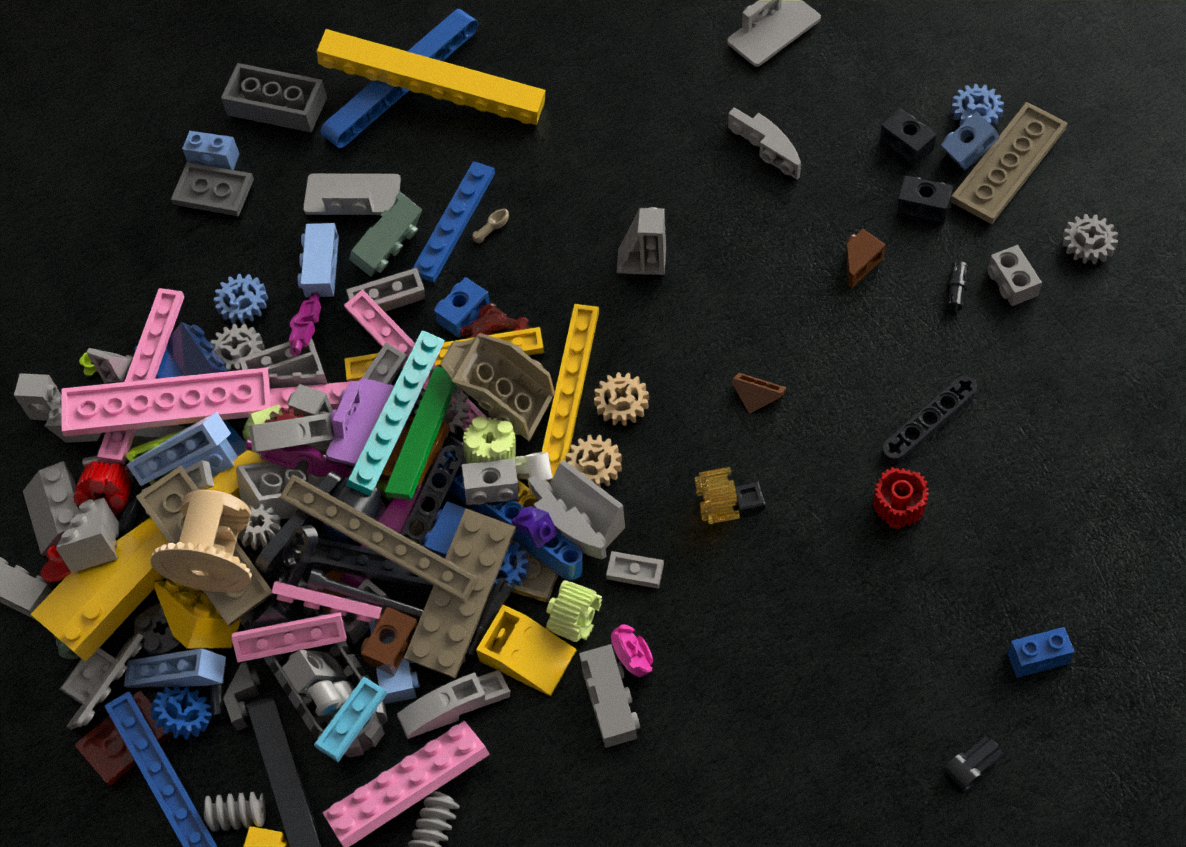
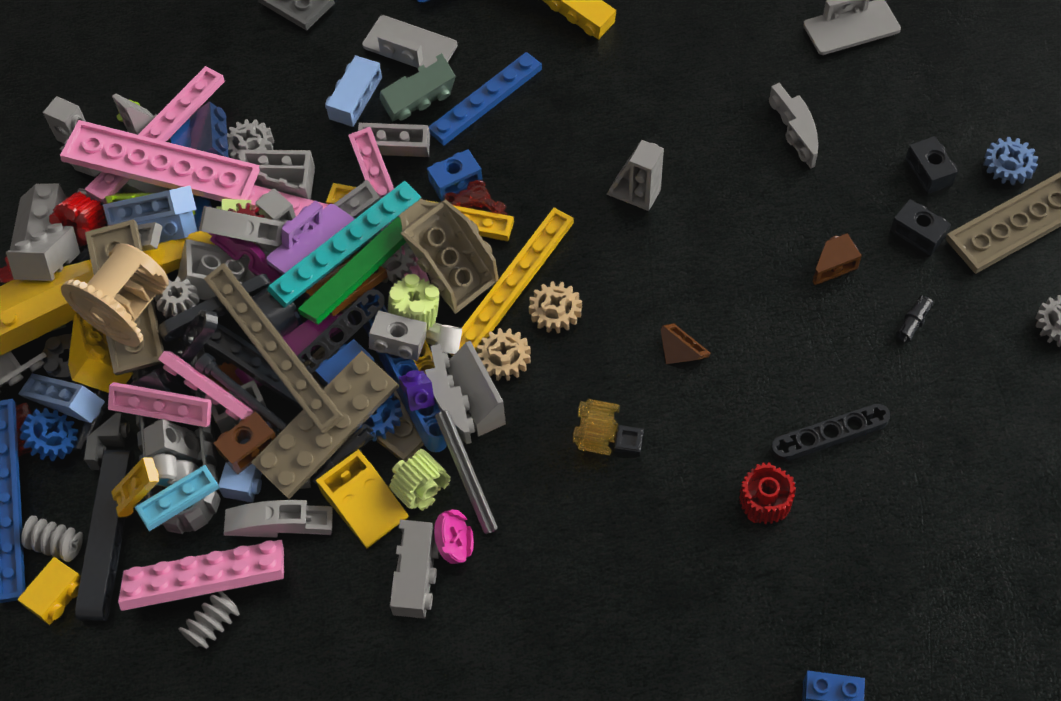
camera: 20 degrees right, 0 degrees up
medium blue gear [214,274,268,324] -> none
magenta piece [289,292,321,357] -> none
dark tan piece [472,209,509,243] -> none
light grey plate [606,551,664,588] -> none
medium blue brick [941,111,1000,171] -> none
light grey brick [987,245,1042,306] -> none
none -> yellow plate [111,458,159,517]
none -> dark grey axle [435,410,497,534]

